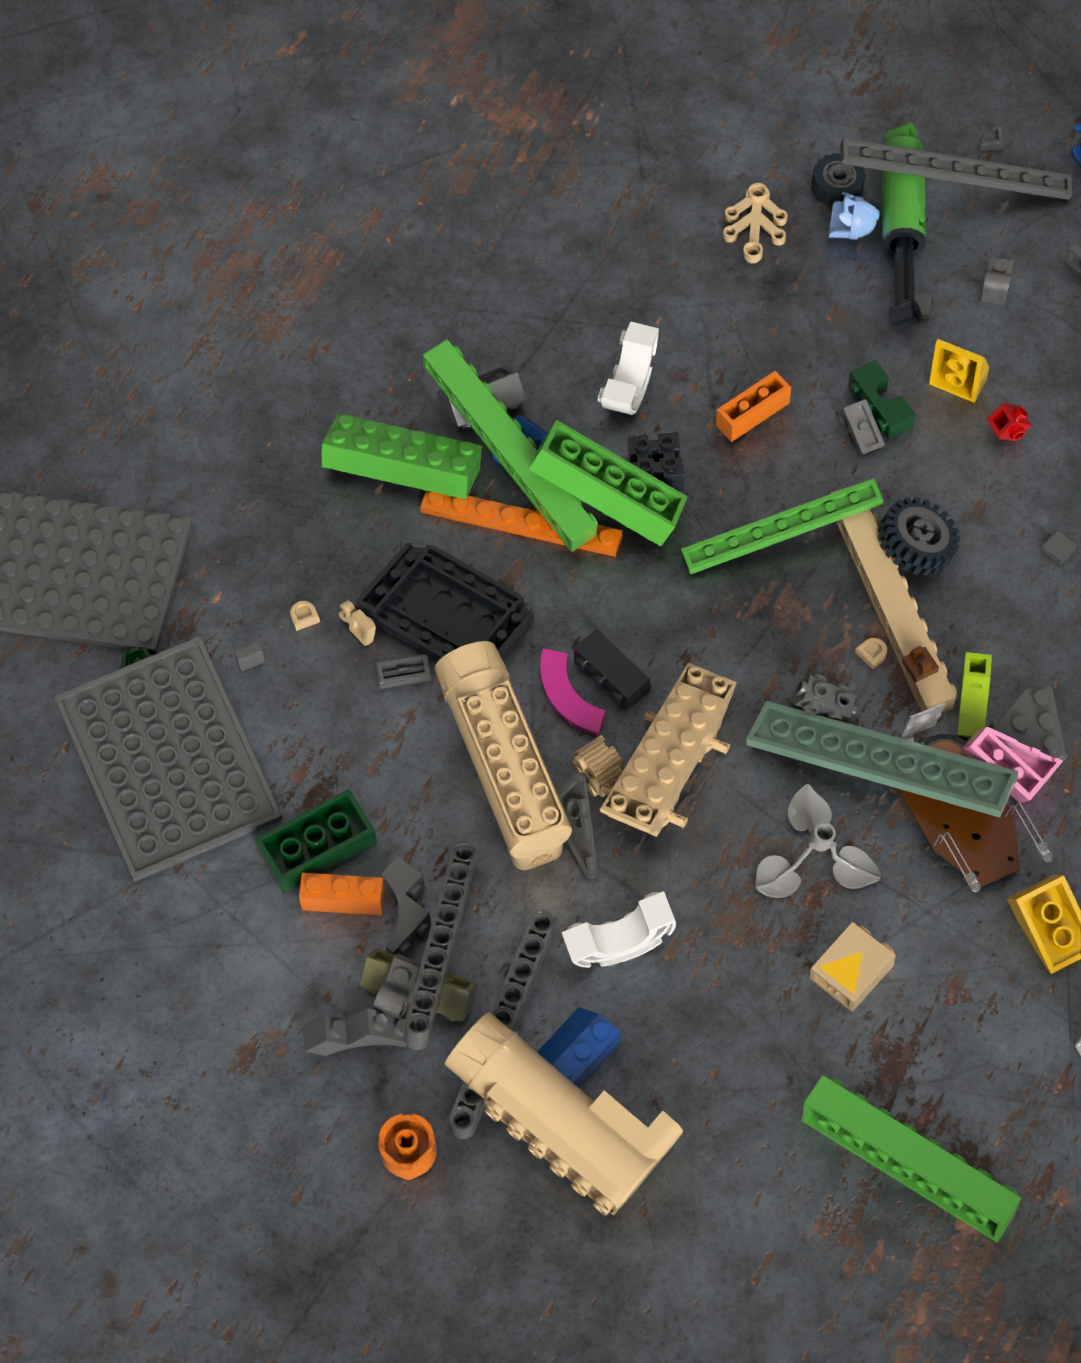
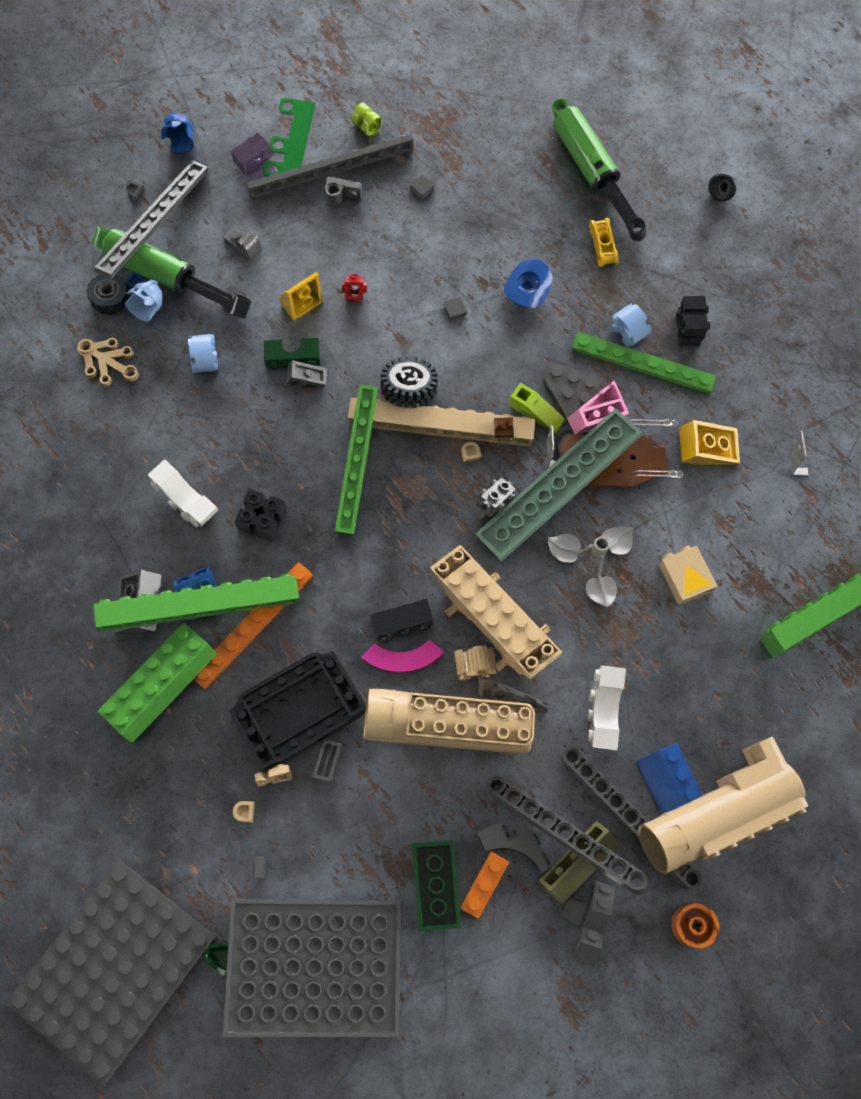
camera: 70 degrees left, 10 degrees up
flat silver plate [373,953,421,1019] -> none
bright green brick [529,420,687,546] -> none
orange brick [716,371,791,442] -> none
none -> blue tile [124,271,149,290]
none -> light blue brick [187,334,218,373]

